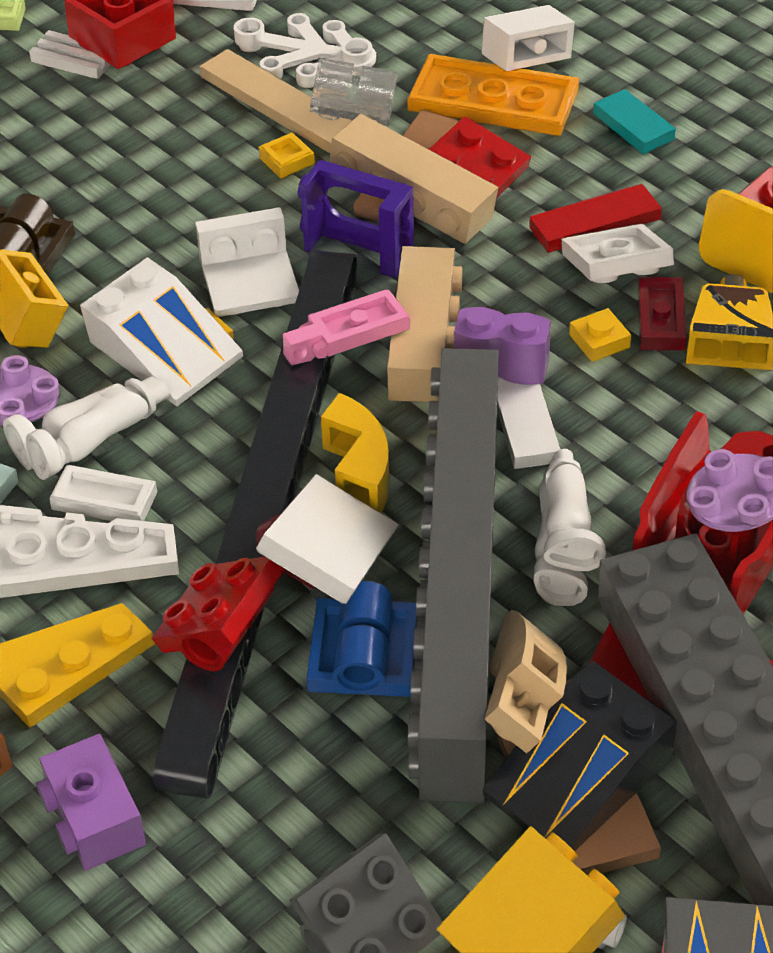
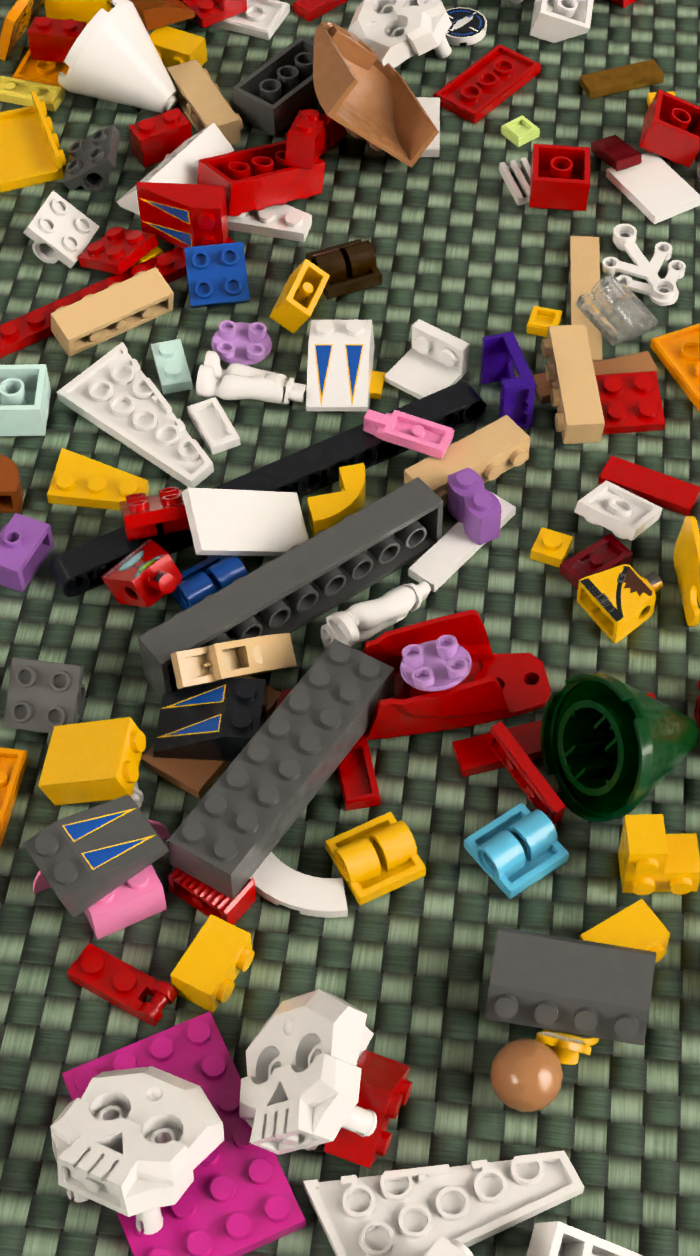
camera: 50 degrees right, 5 degrees up
none -> red torso [101,539,183,608]

